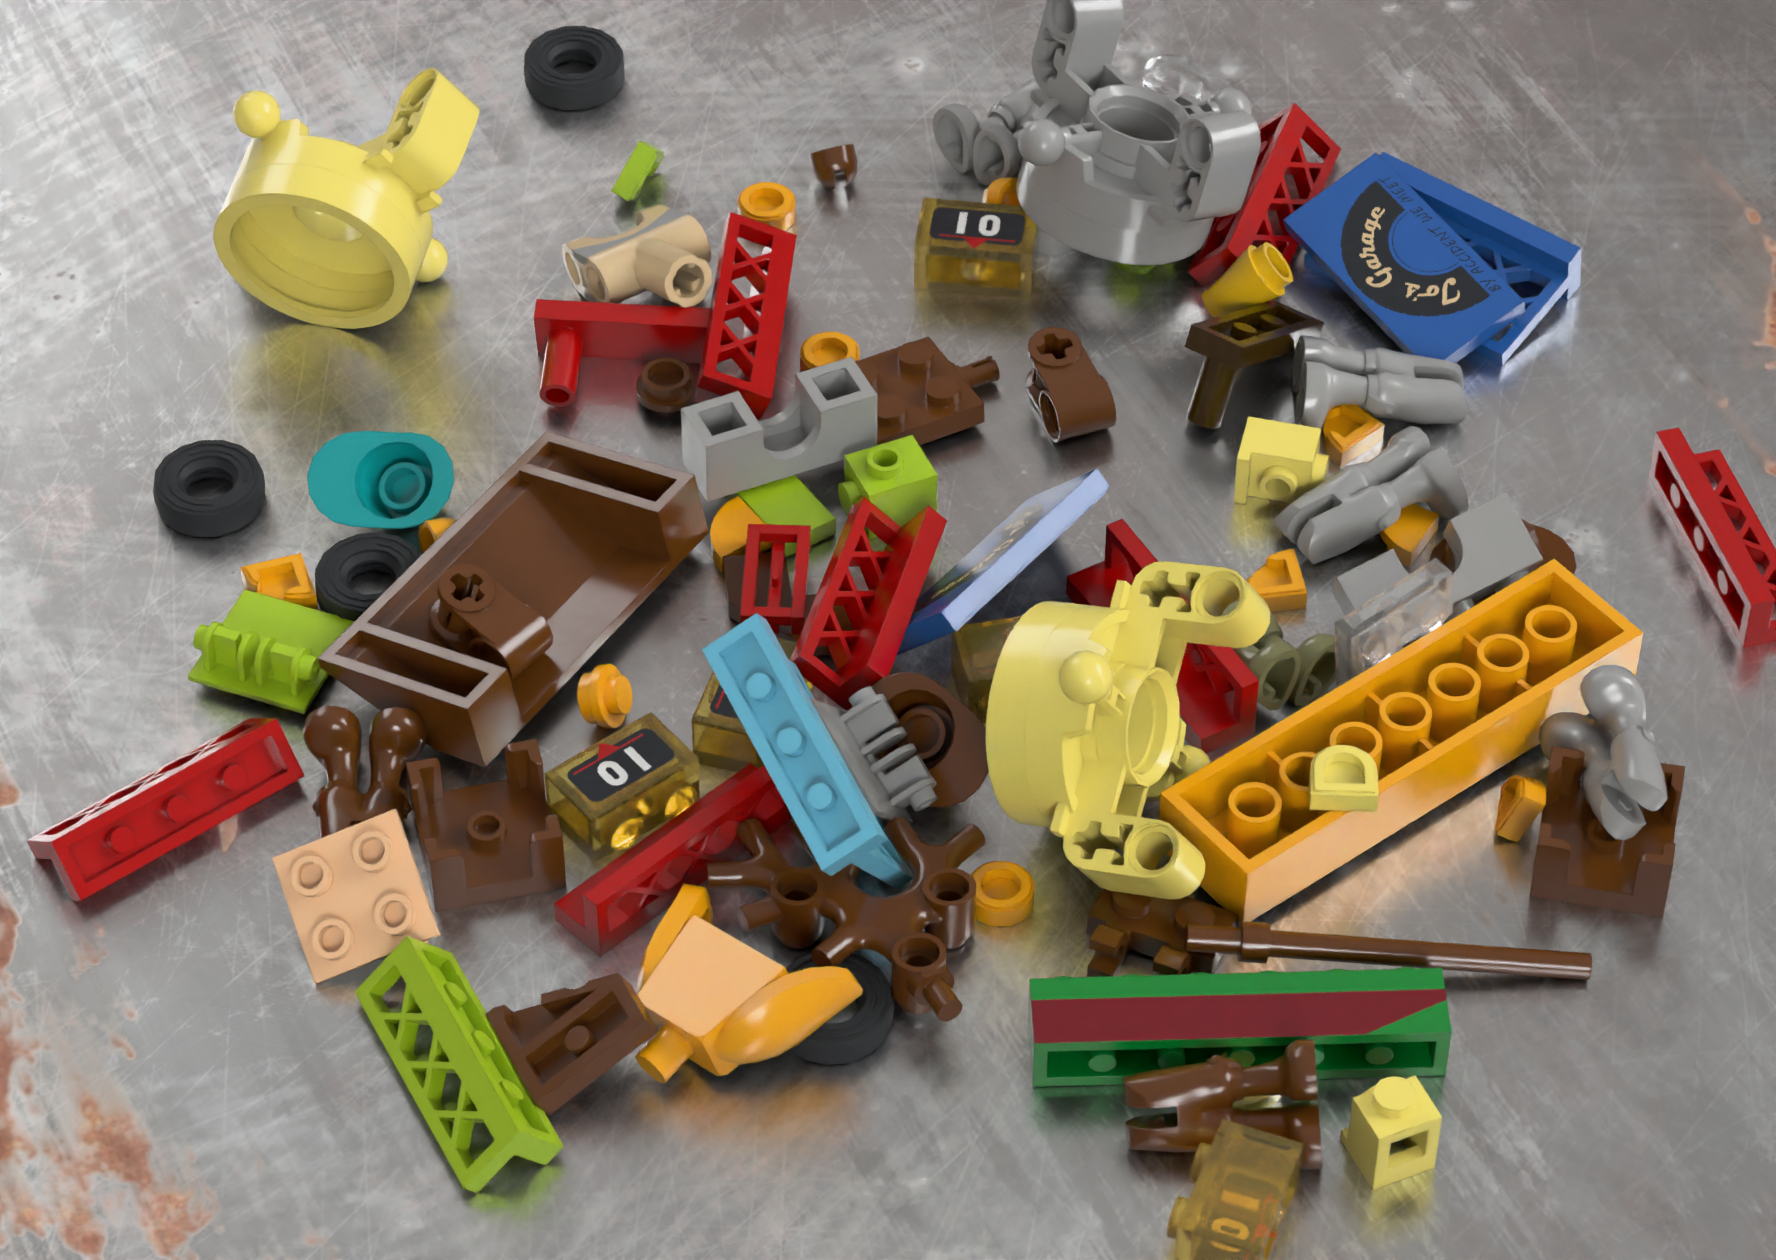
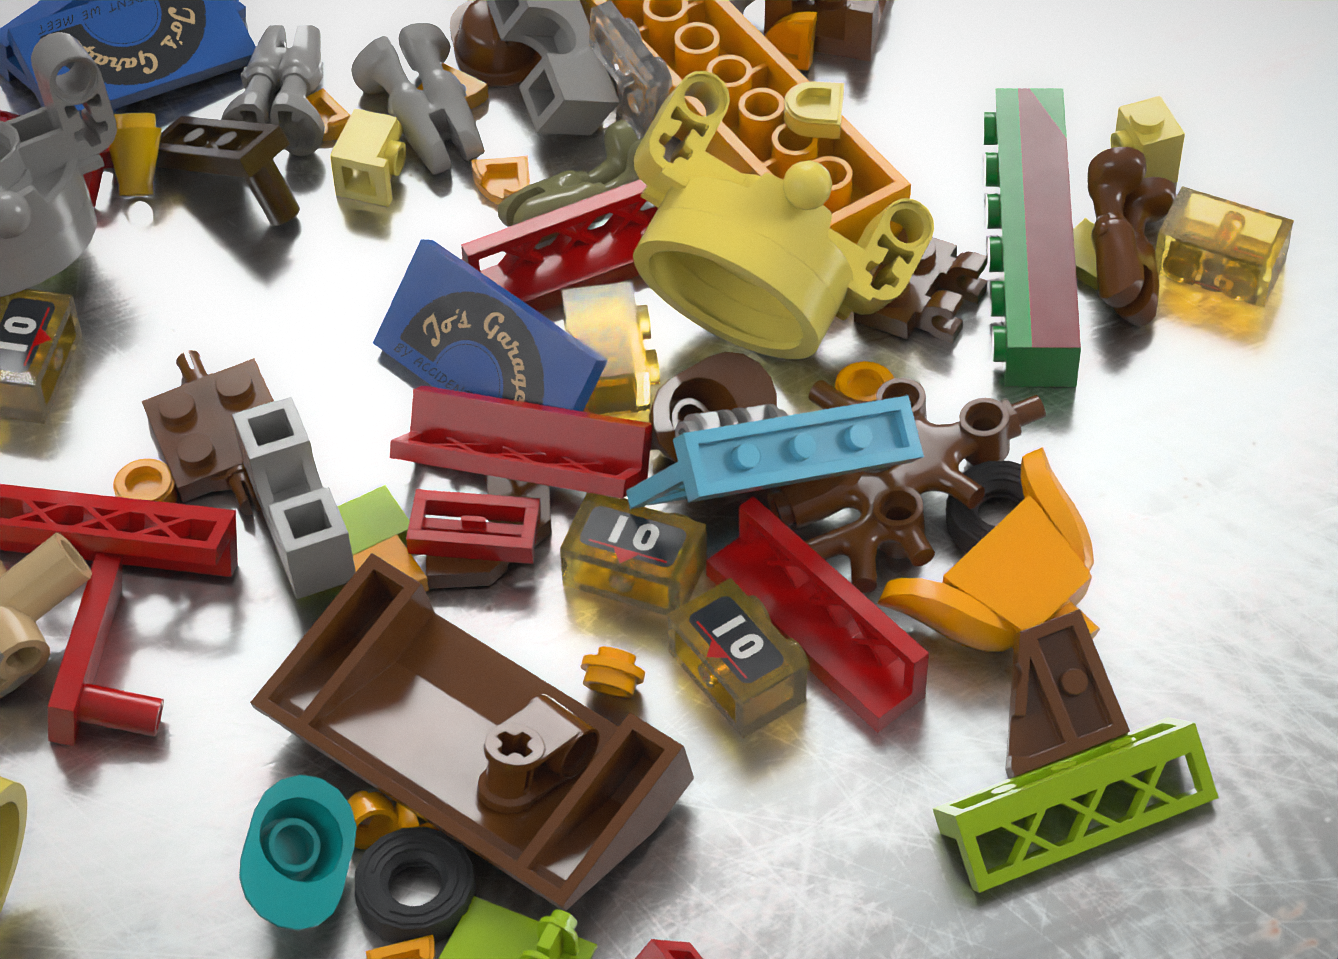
camera: 85 degrees left, 5 degrees up
light nougat hinge [272,809,440,984] -> none
reddish brown piece [303,706,427,839] -> none
reddish brown panel [406,739,567,913] -> none
reddish brown plate [636,357,697,413] -> none
lime brick [838,435,938,540] -> none
reddish brown piece [1026,327,1116,443] -> none
reddish brown bar [1184,921,1592,980] -> none

